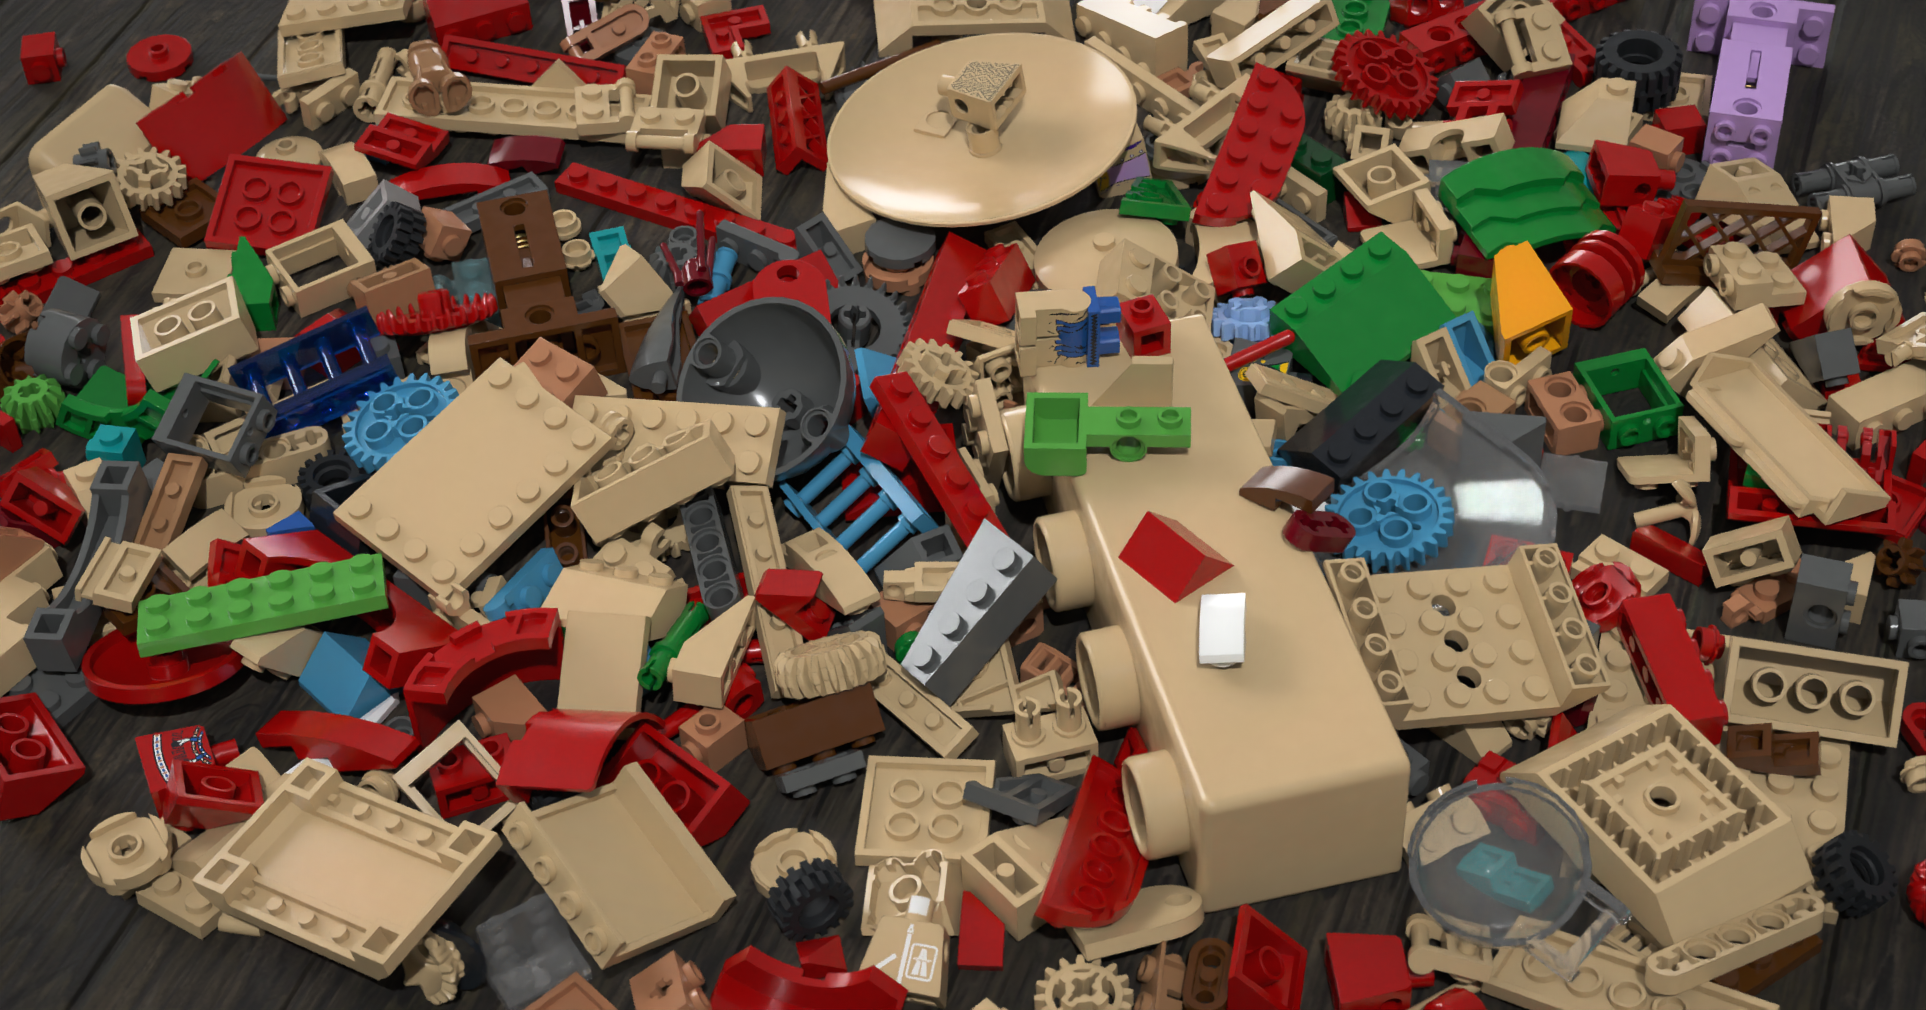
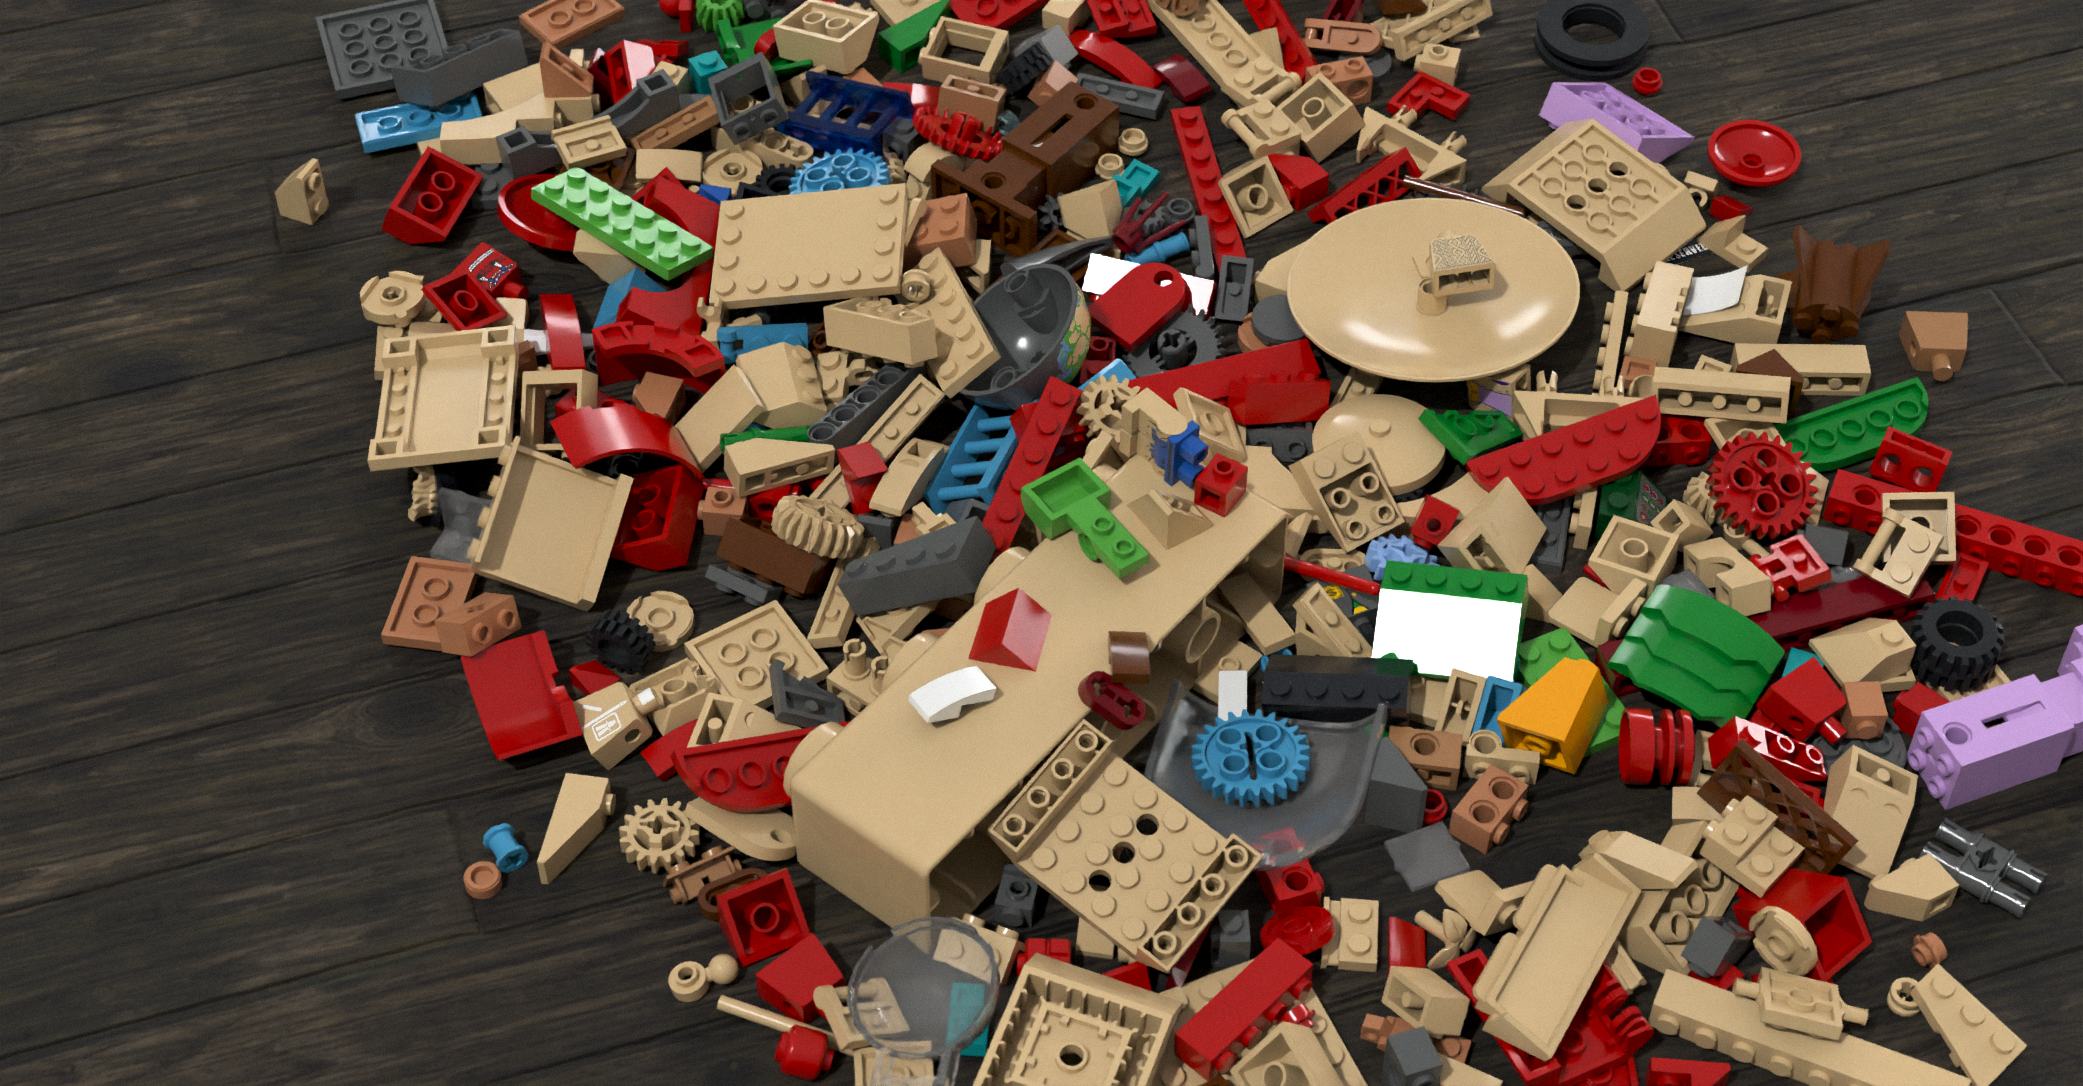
camera: 50 degrees right, 5 degrees up
green window [1573,348,1684,450] -> none

